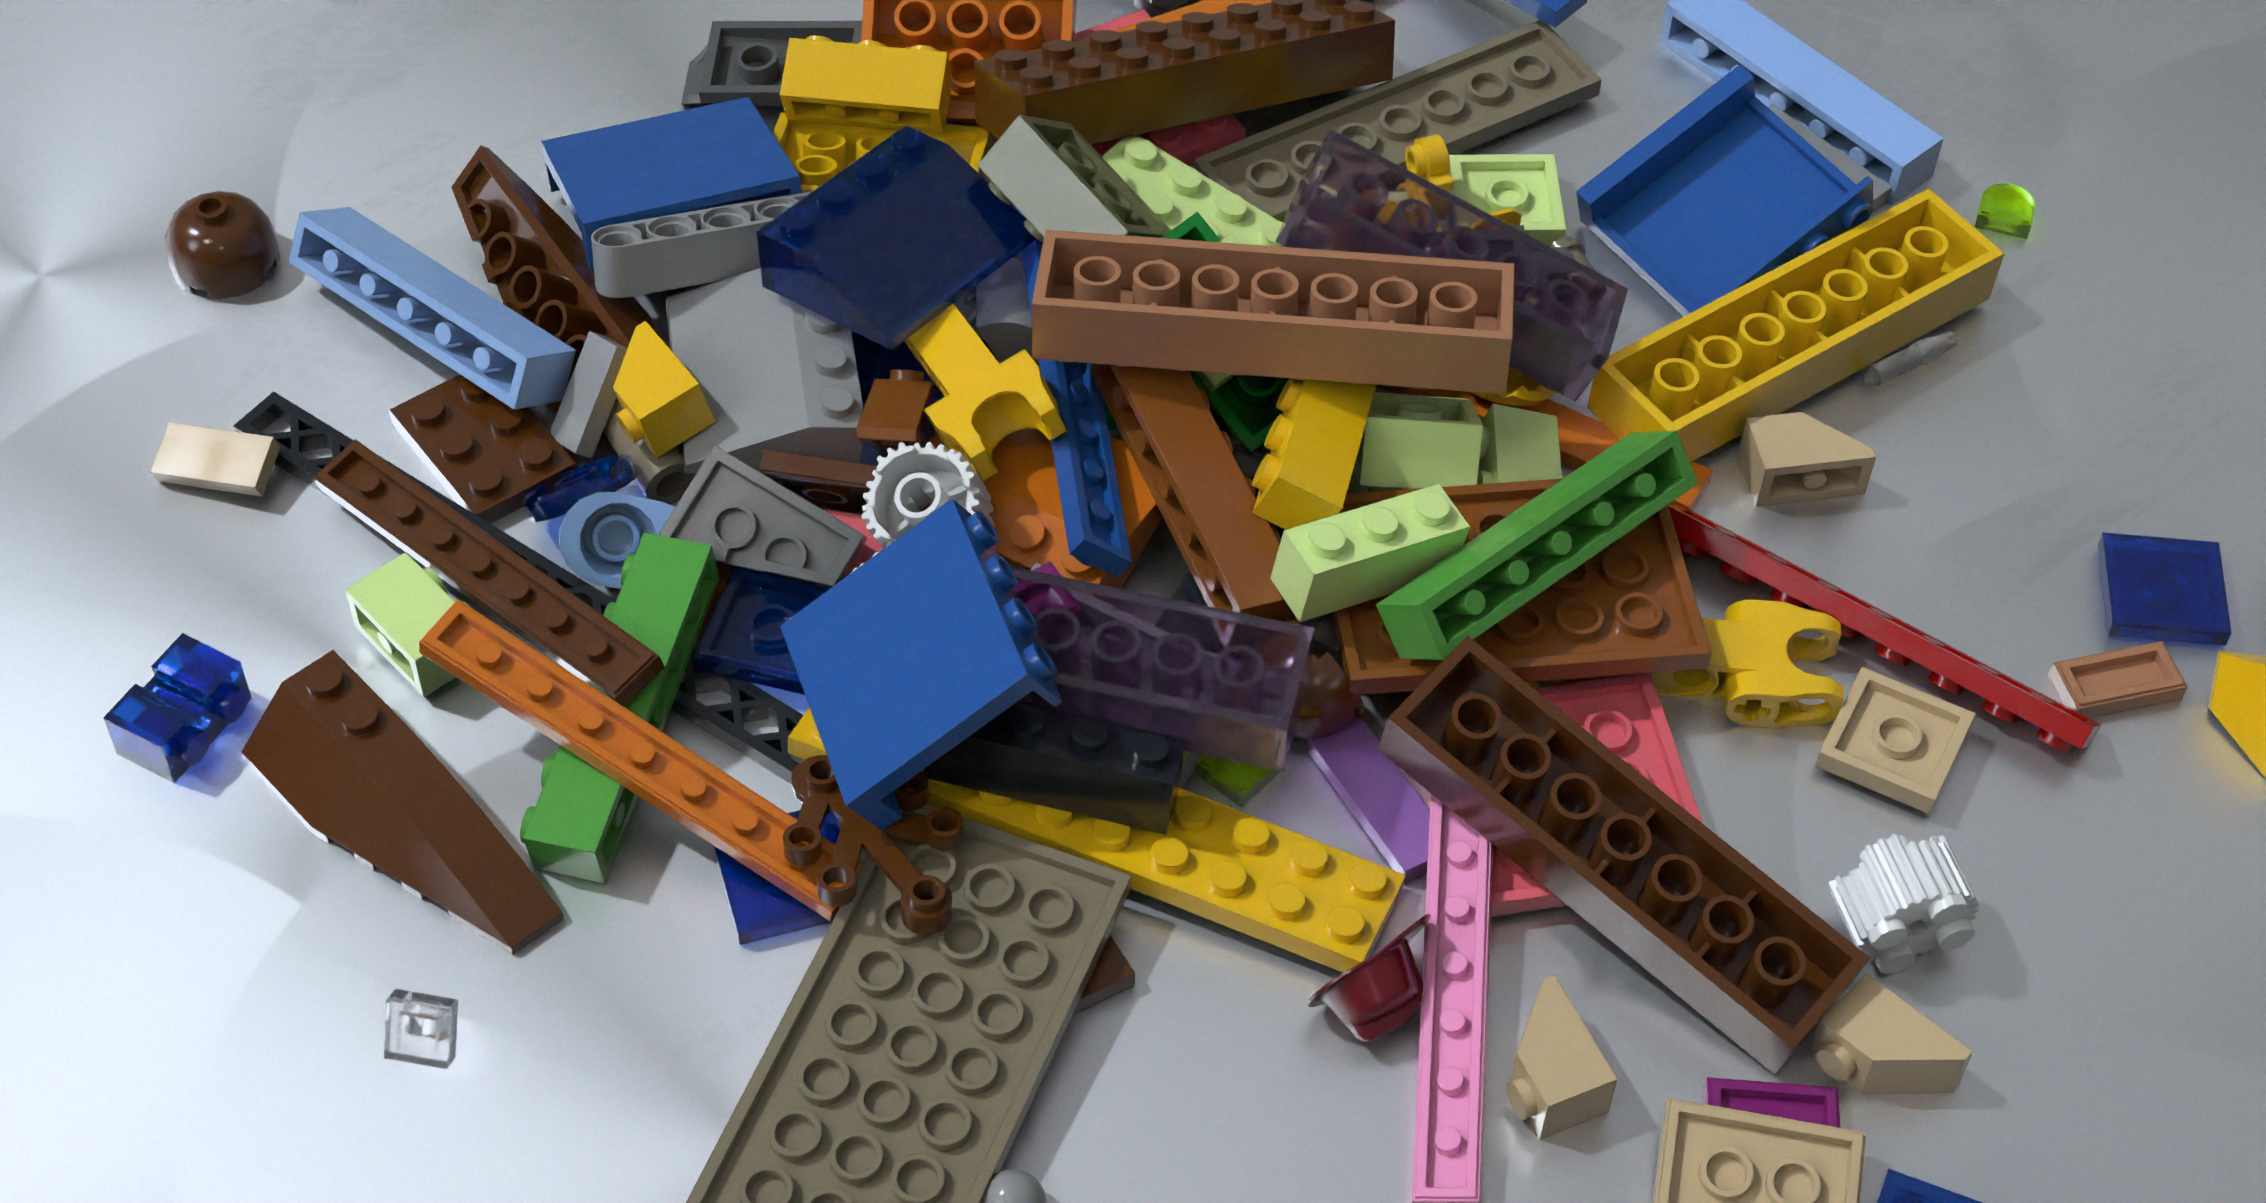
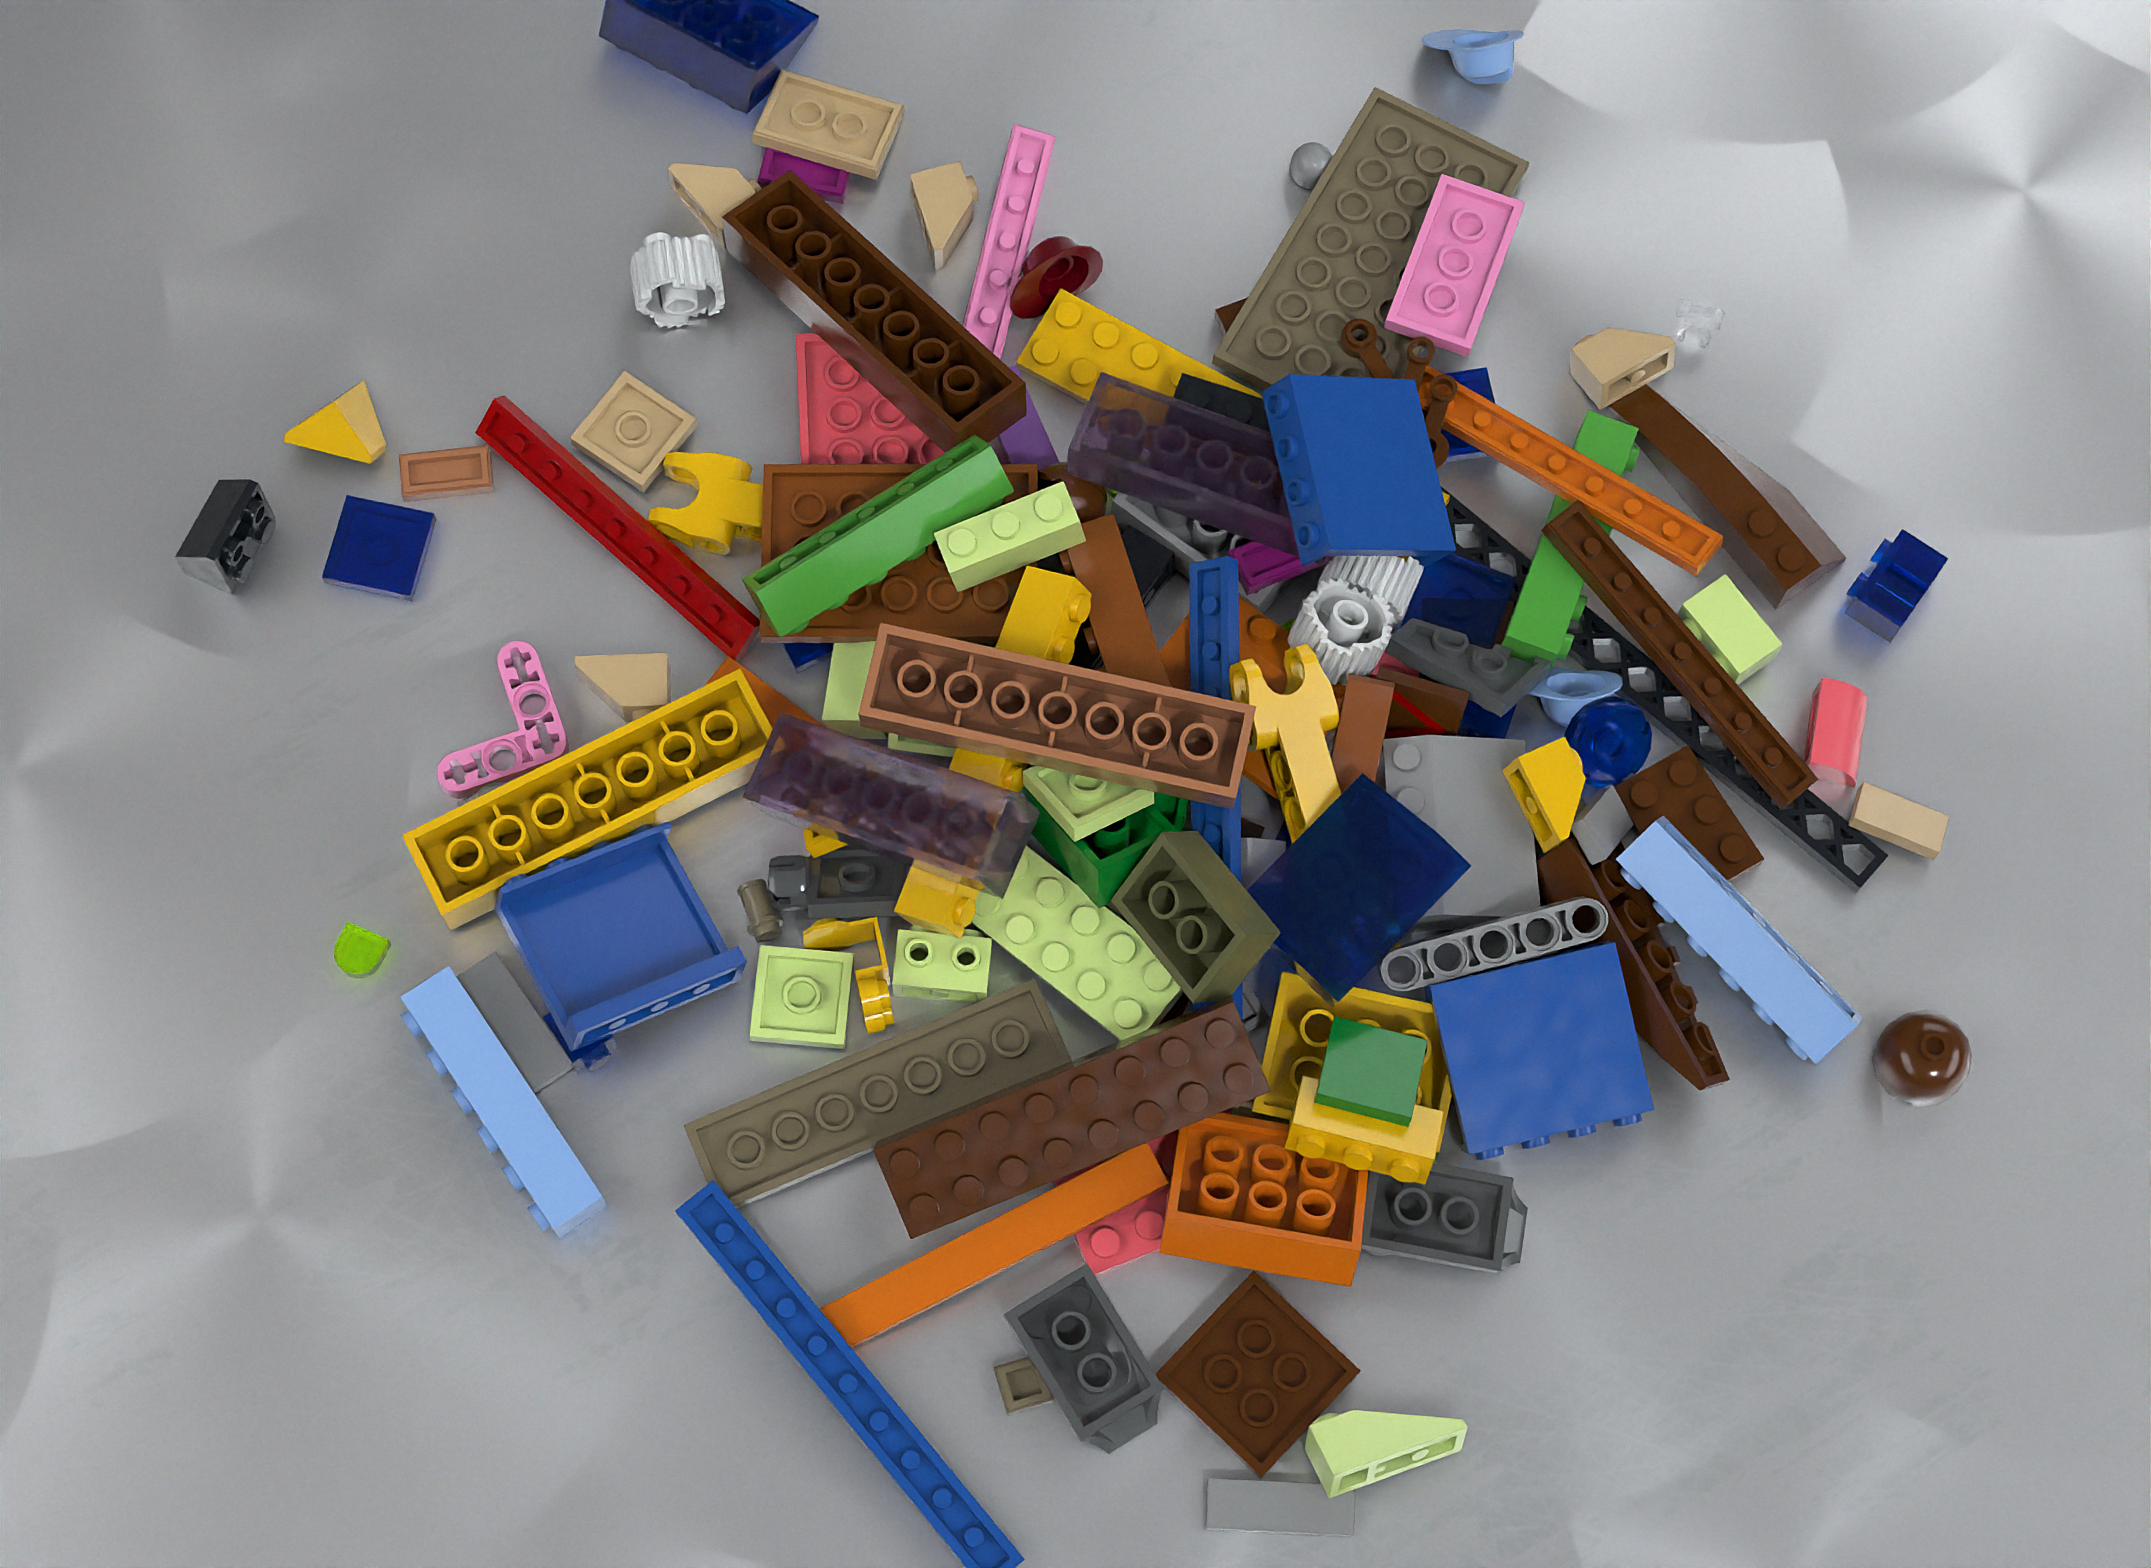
camera: 175 degrees left, 20 degrees up
none -> bright pink beam [437,641,569,799]
none -> green tile [1314,1016,1428,1127]
none -> bright pink plate [1384,174,1525,357]
none -> tan slope [1570,327,1676,410]
none -> coral brick [1803,677,1868,788]

